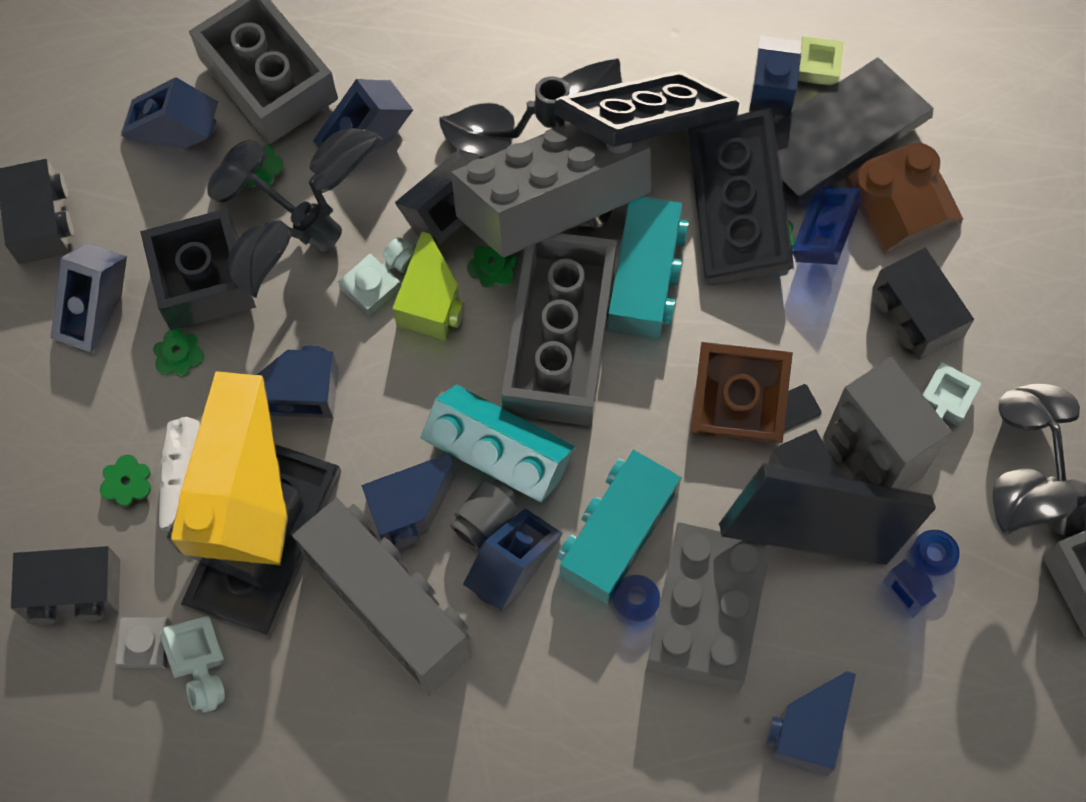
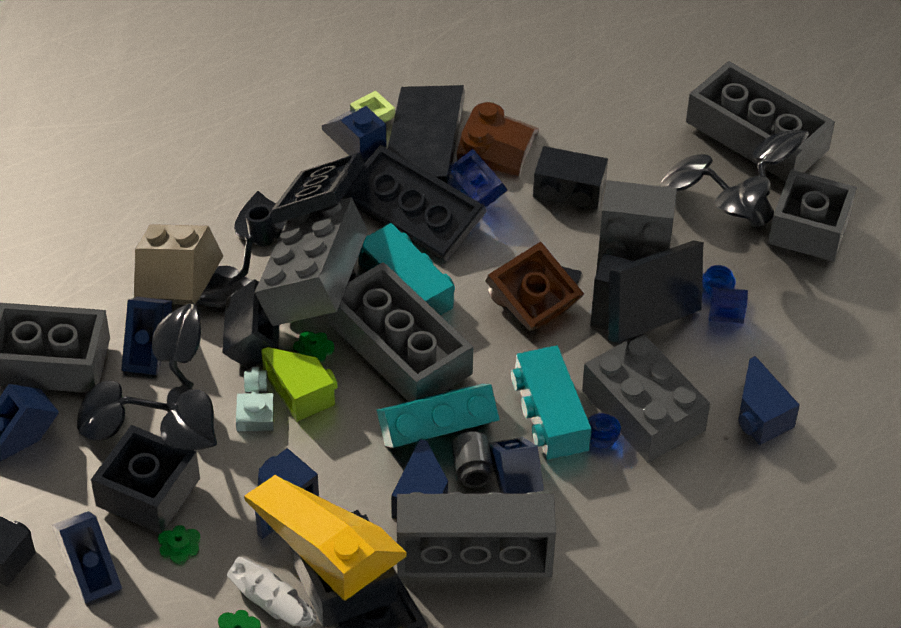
camera: 50 degrees left, 20 degrees down
none -> dark tan slope [134,224,224,305]

